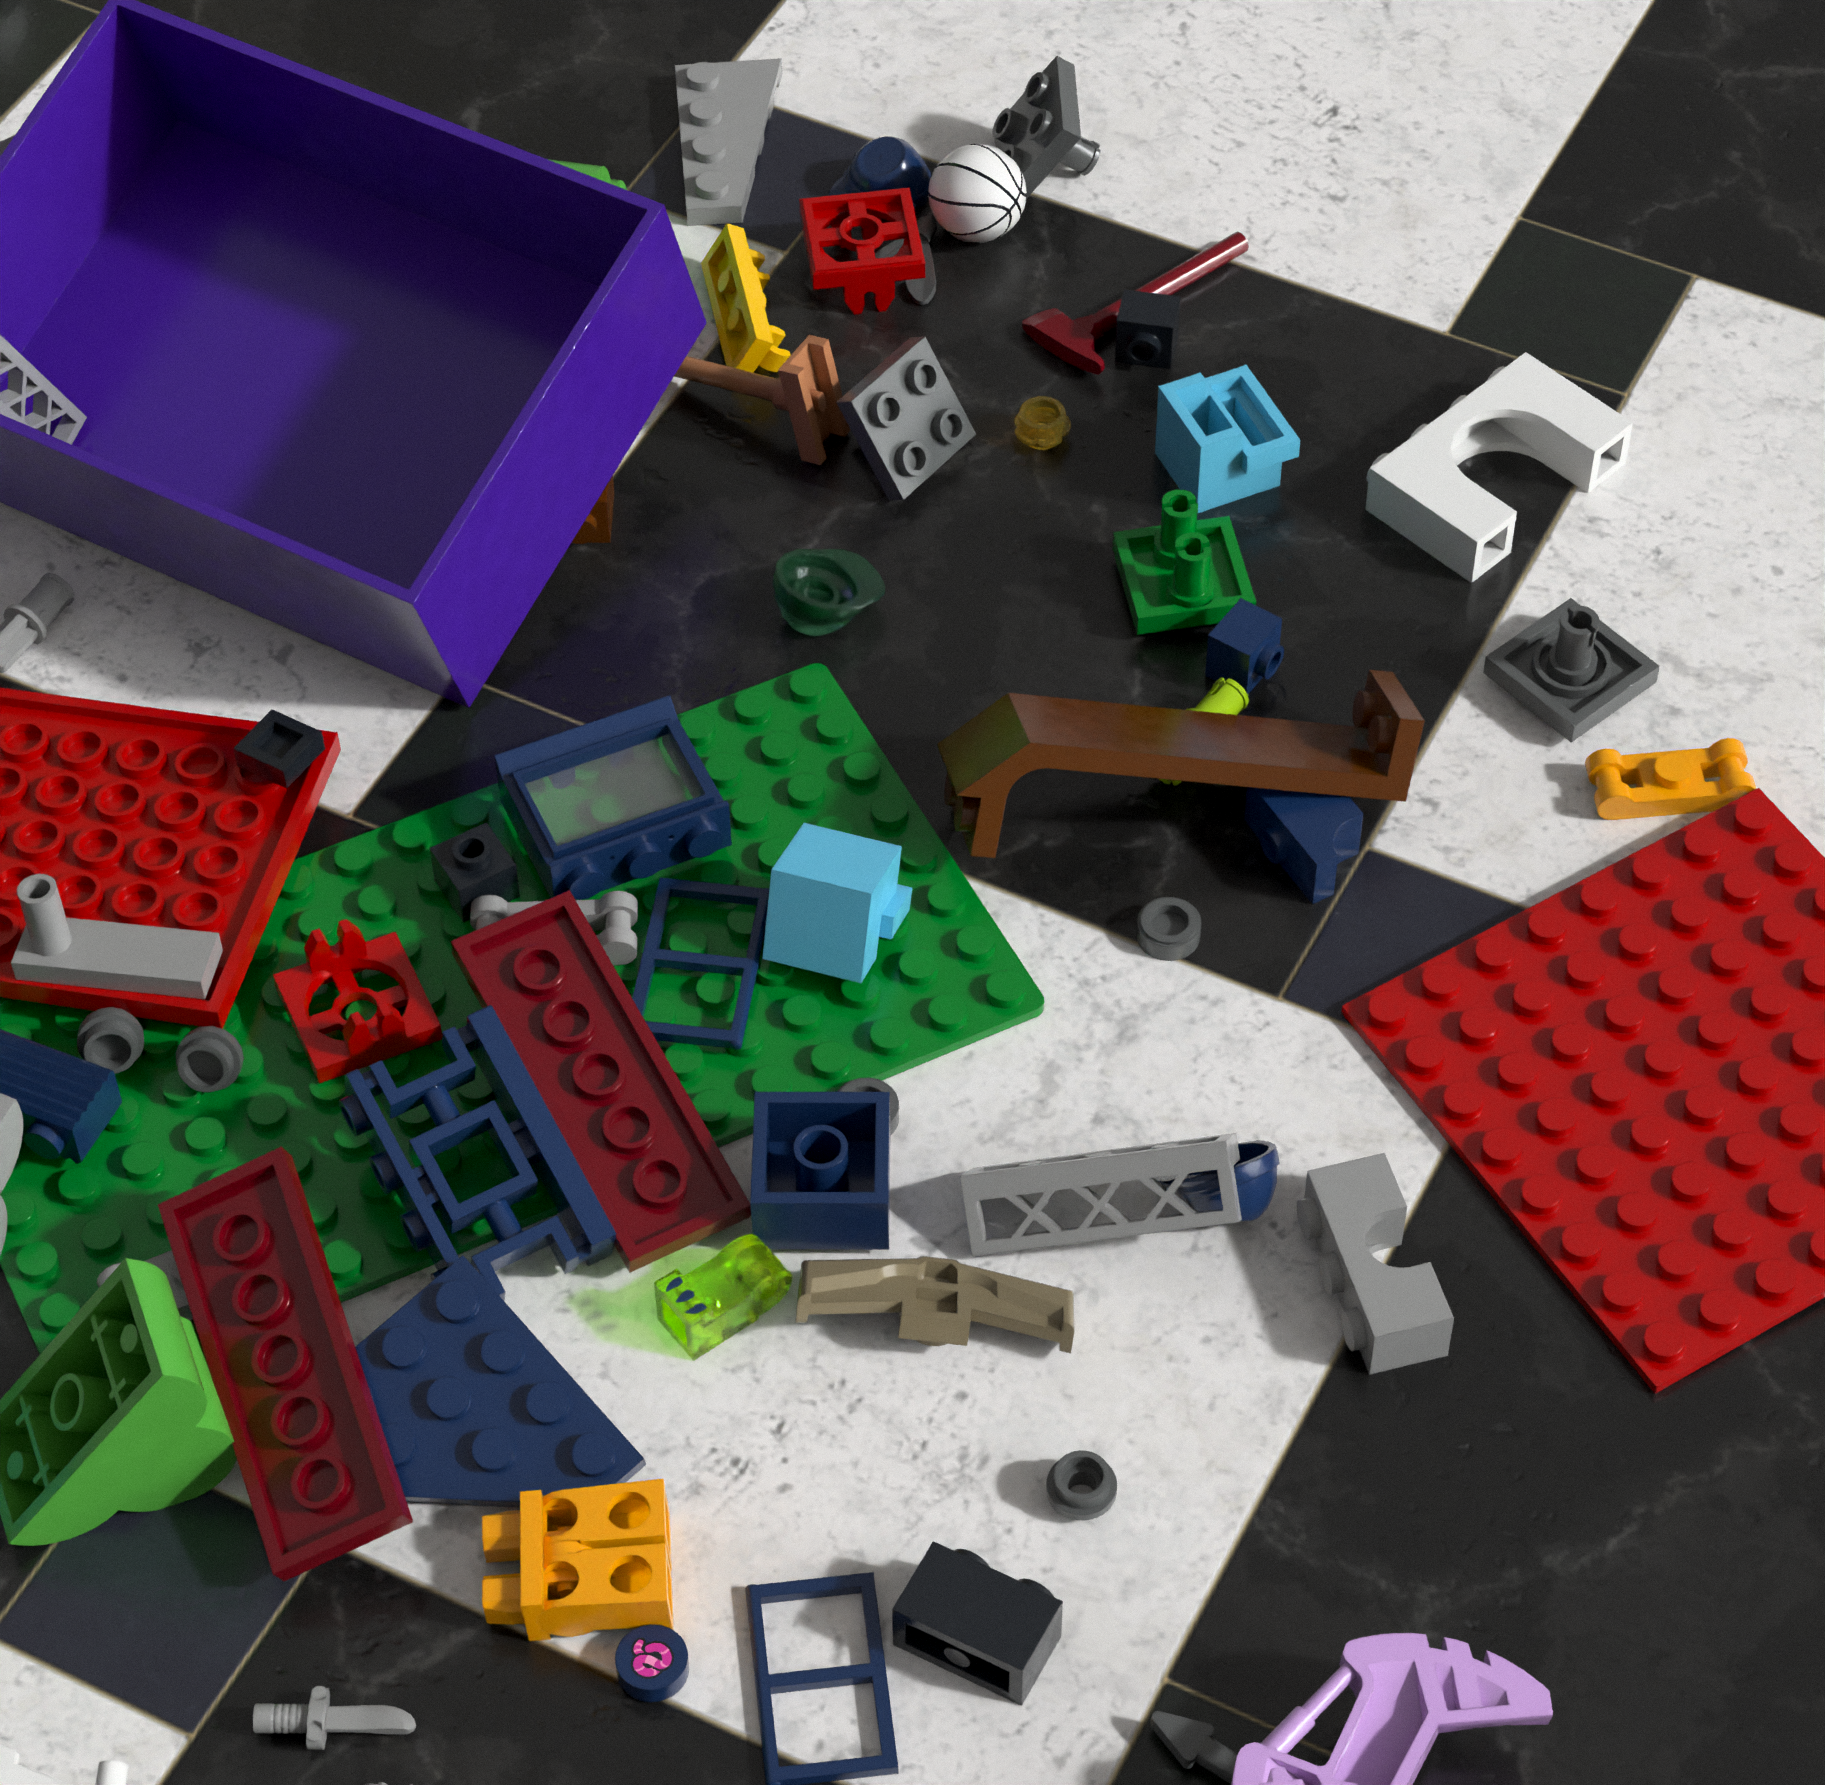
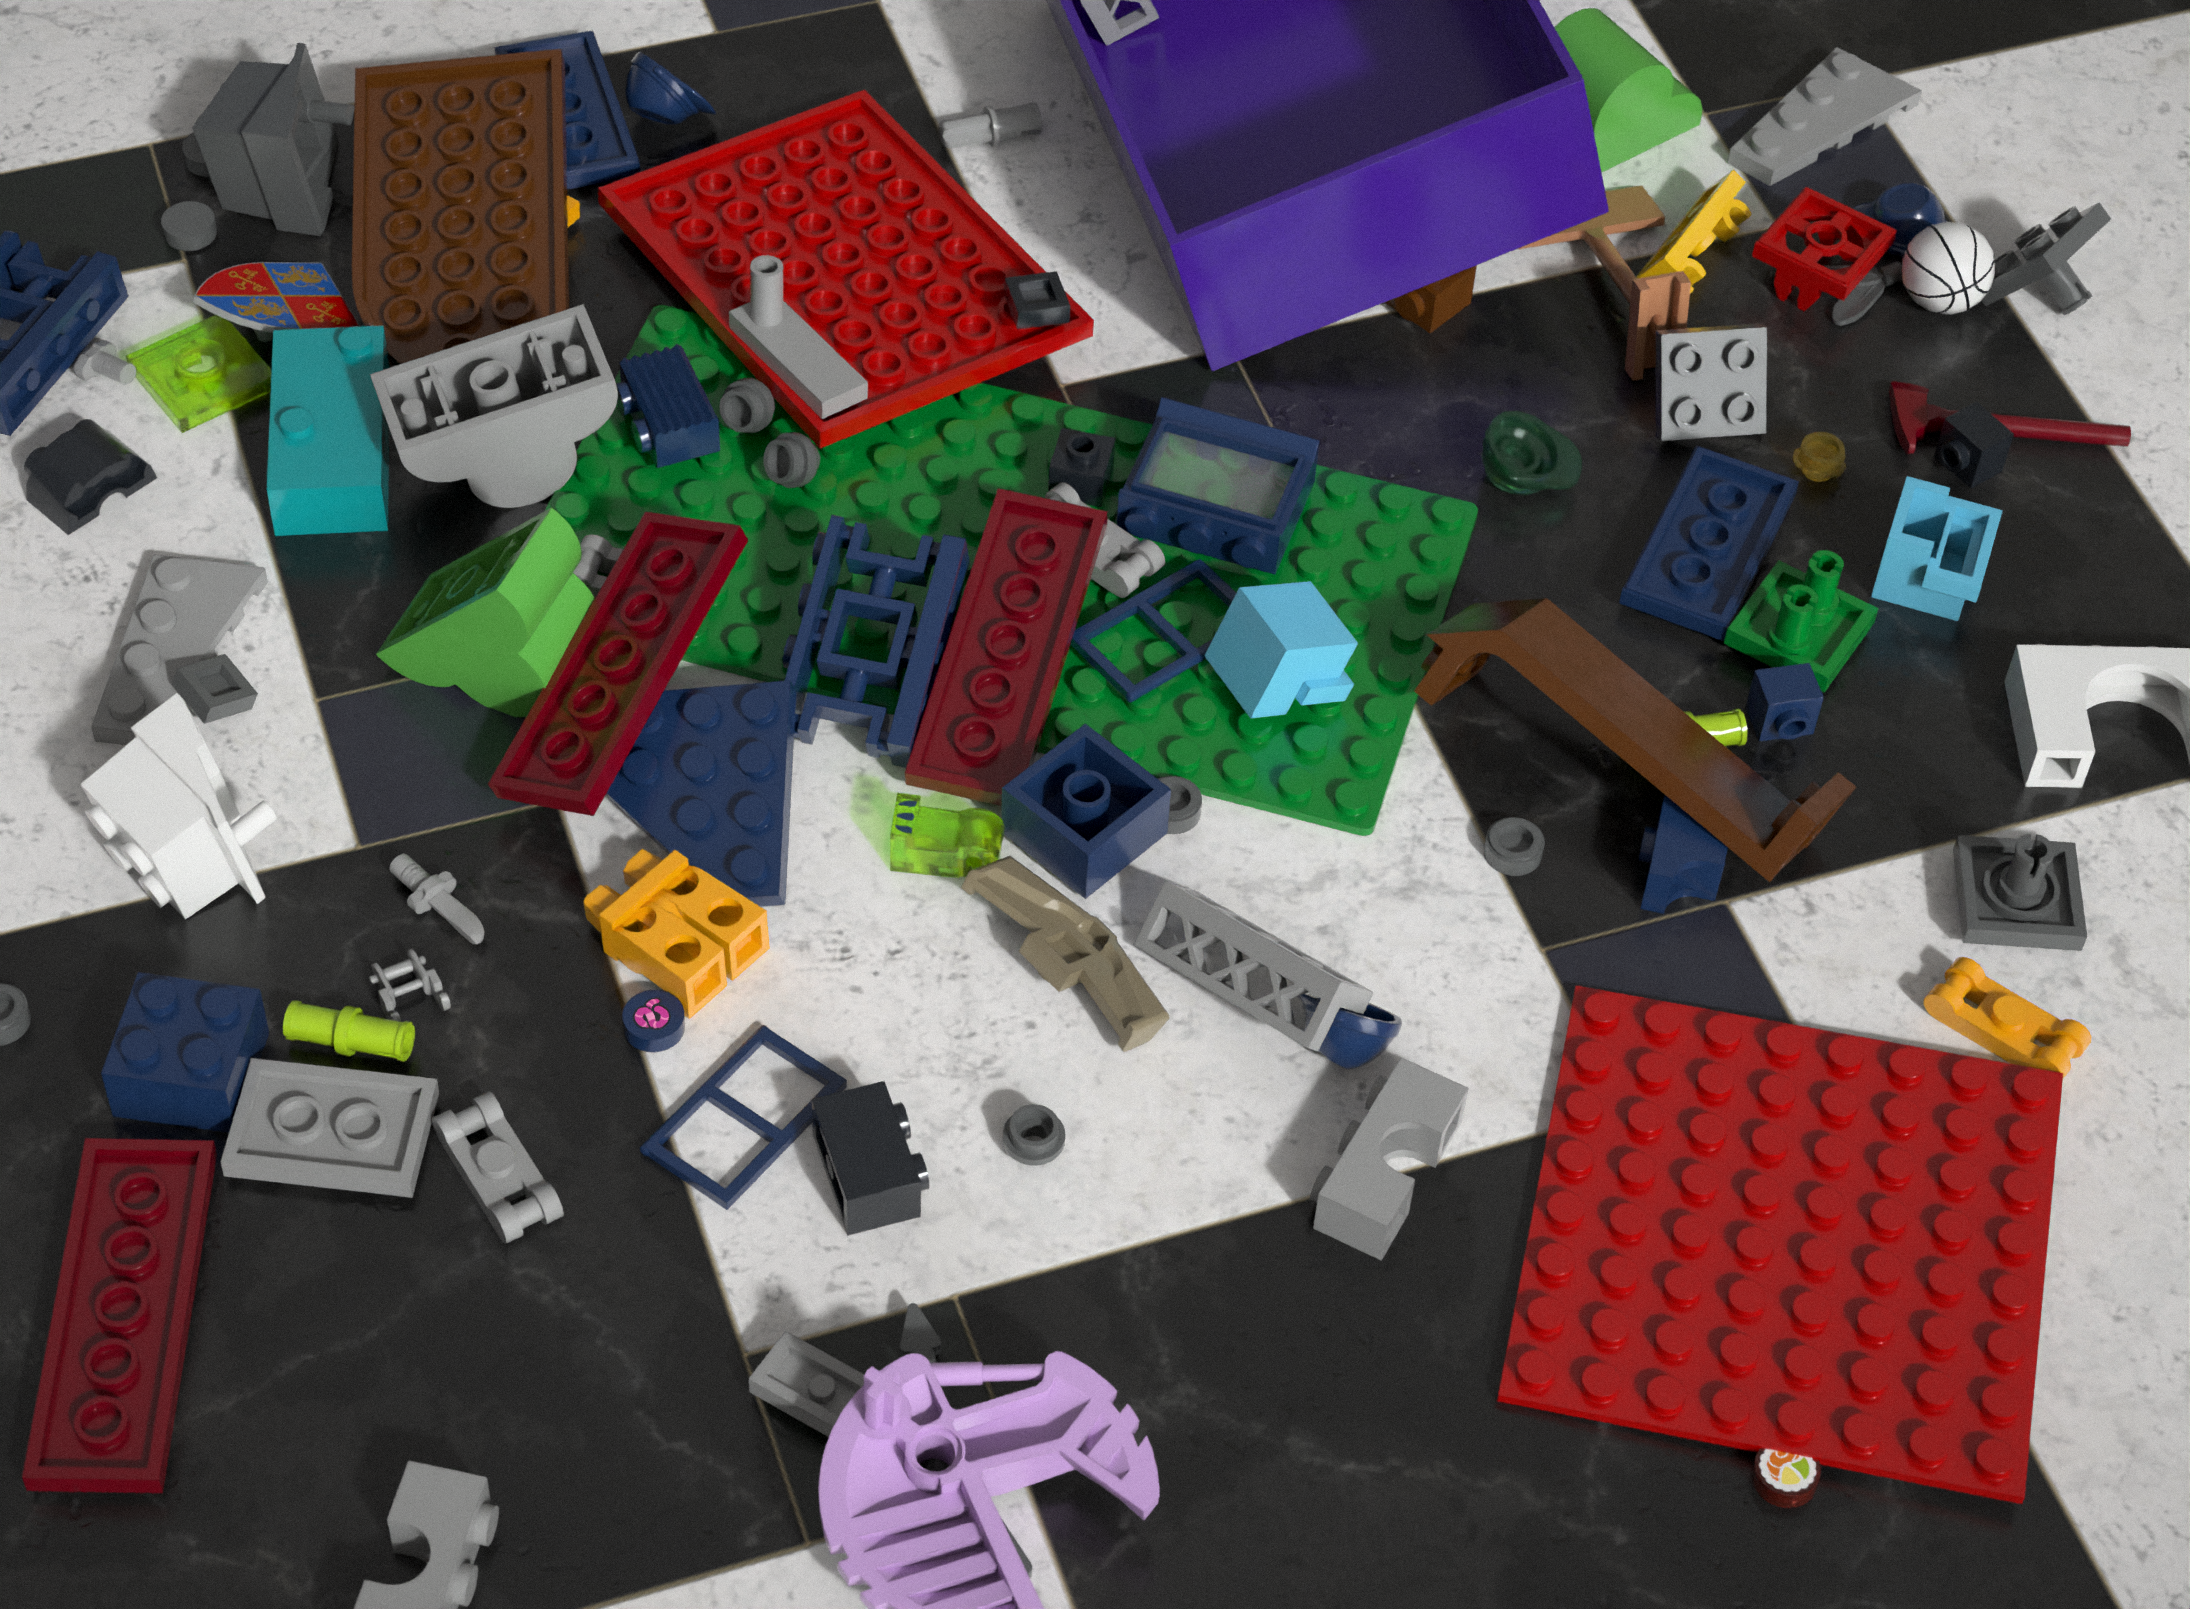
camera: 40 degrees right, 0 degrees up
red piece [273,919,442,1084] -> none
none -> dark blue plate [1619,445,1799,641]

